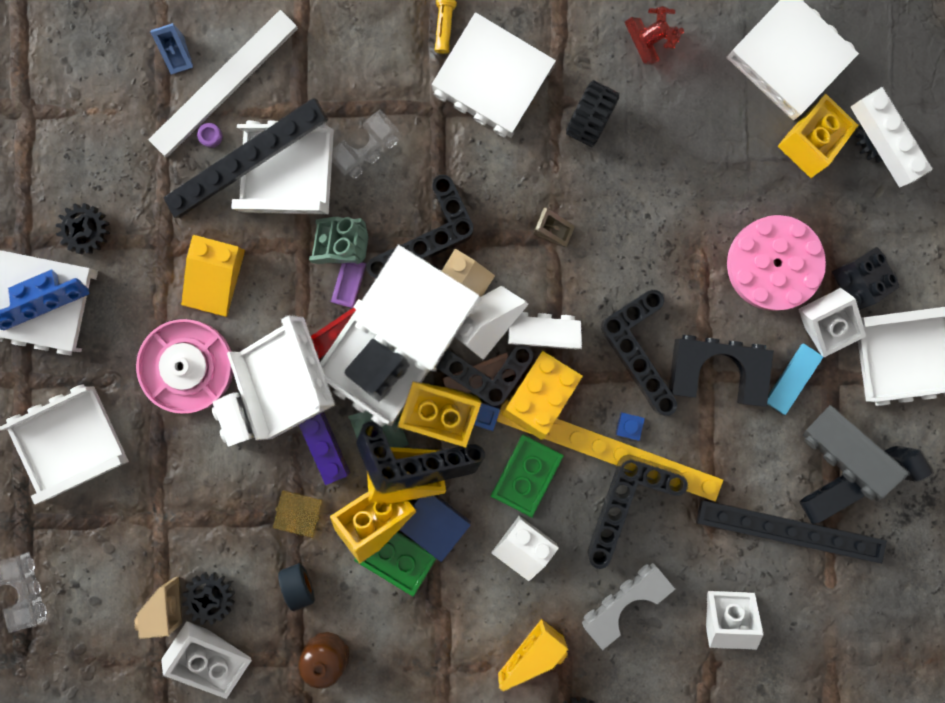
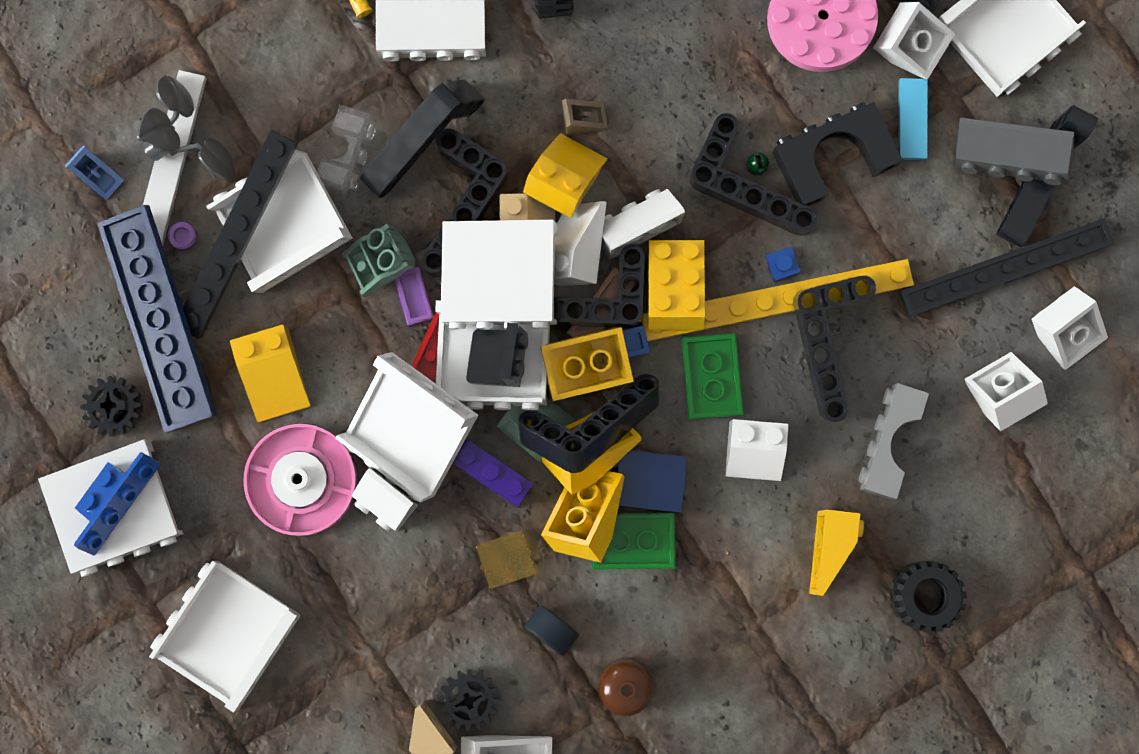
camera: 30 degrees left, 5 degrees down
none -> plate [97,205,217,433]
none -> dark grey plant [137,75,234,183]
none -> black beam [360,80,485,198]
none -> yellow slope [523,133,608,218]
none -> dark green hinge [746,152,769,175]
none -> white slope [1032,286,1108,370]

